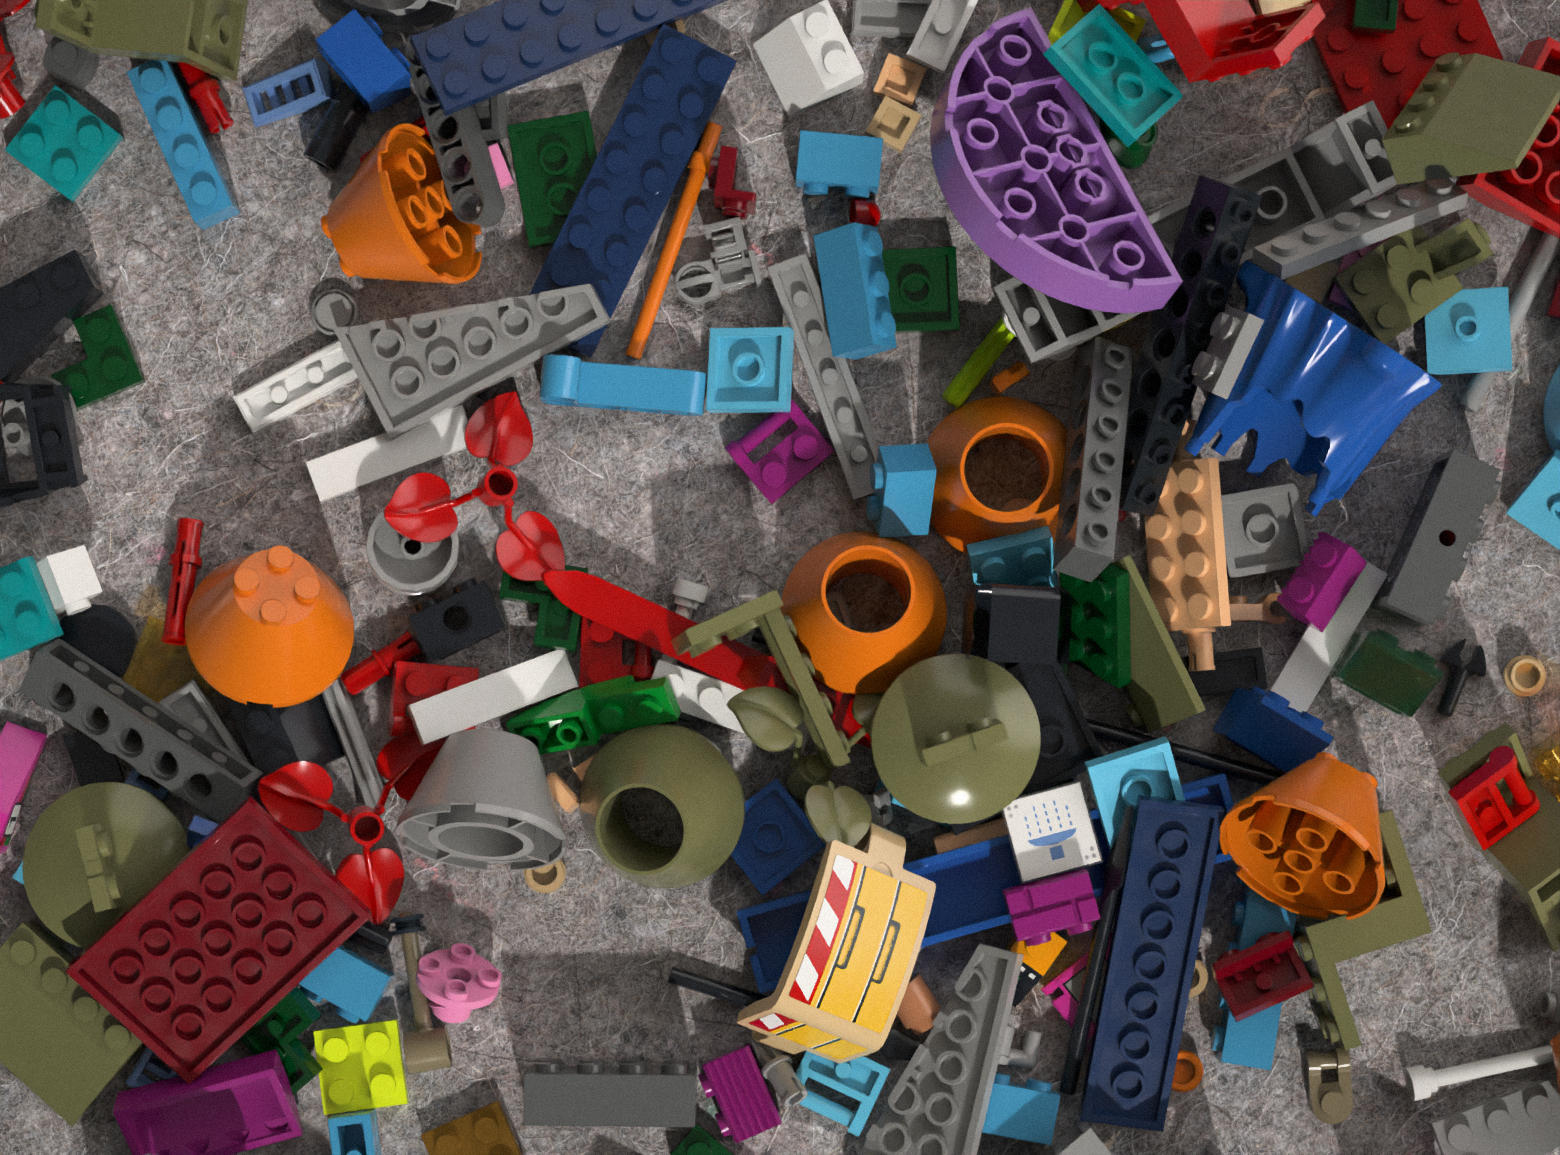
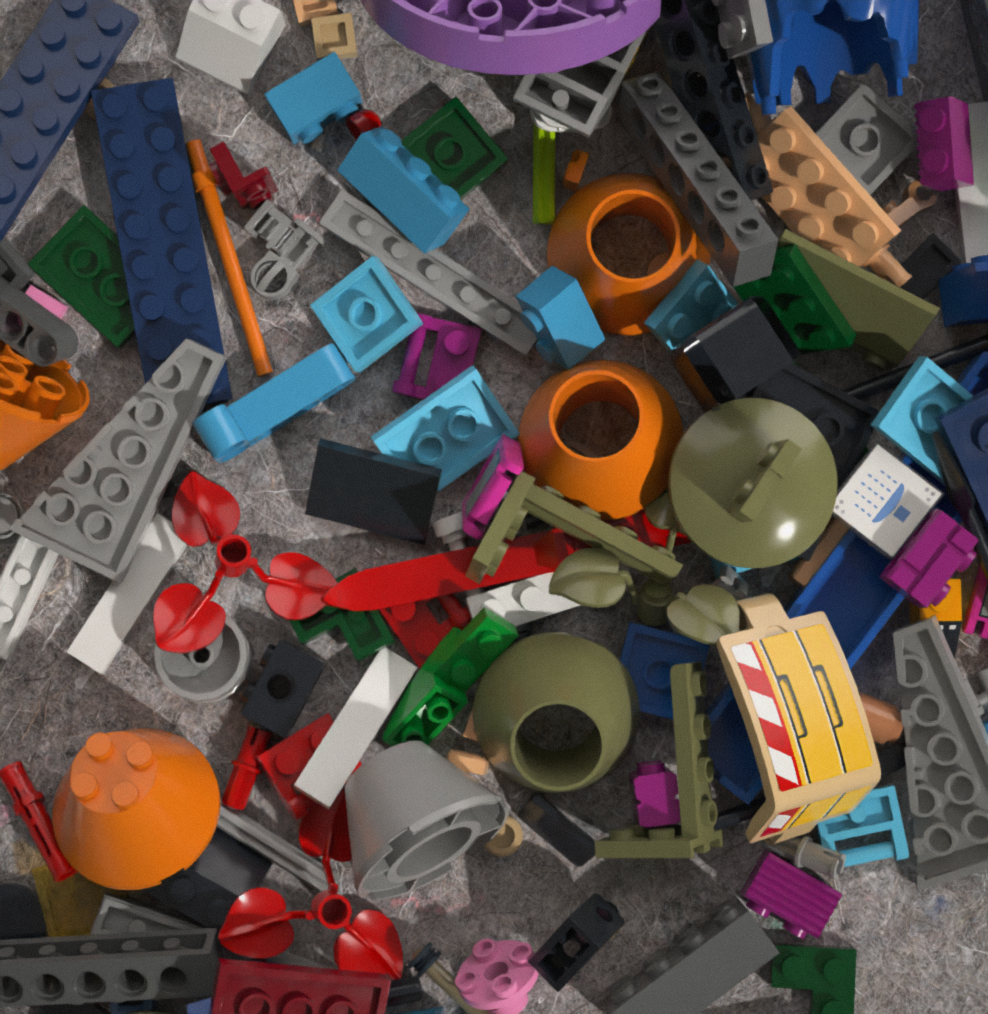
camera: 30 degrees left, 0 degrees up
none -> black tile [305,438,442,545]
none -> medium azure plate [371,365,520,492]
none -> dark pink container [462,434,524,540]
none -> black slope [517,792,595,867]
none -> black torso [528,893,625,992]
none -> olive bracket [594,661,723,858]
none -> magenta brick [628,760,681,828]

